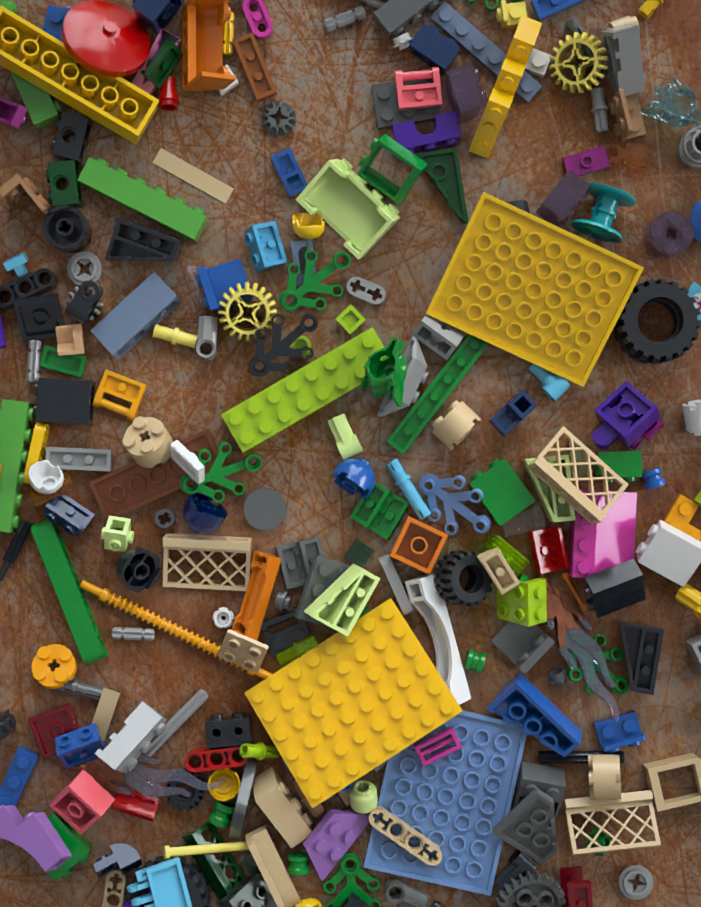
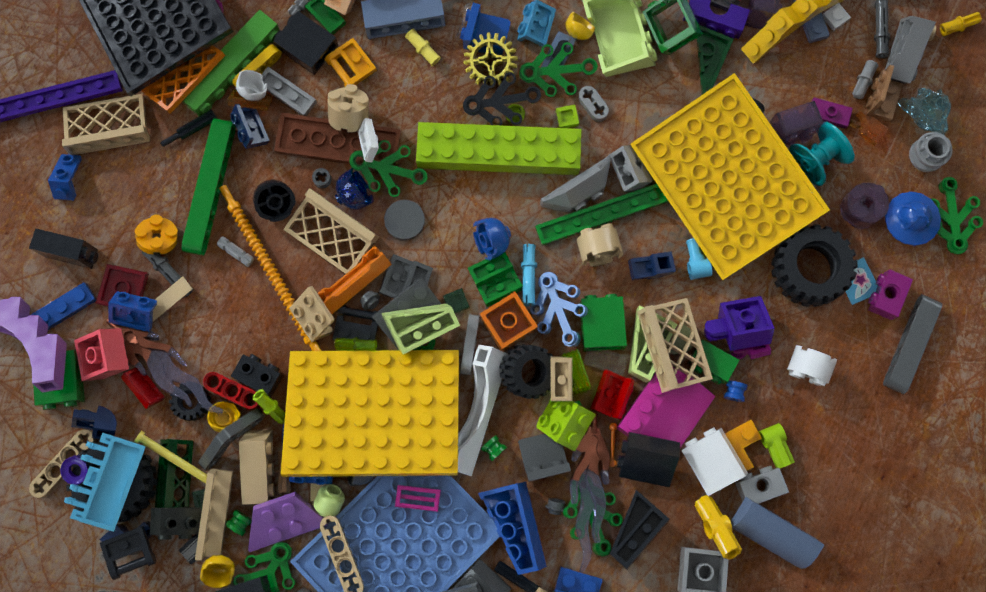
camera: 30 degrees right, 10 degrees down
wedge [94,701,167,773] -> none
yellowish green brick [101,515,134,552] -> none
light grey axle [144,689,209,757] -> none
light grey piece [196,316,218,361] -> none
green wheel [208,800,236,828] -> none
white plate [213,607,234,628] -> none
yellowish green piece [328,414,363,460] -> none
green piece [361,337,408,407] -> none
light yellow gear [549,32,609,93] -> none

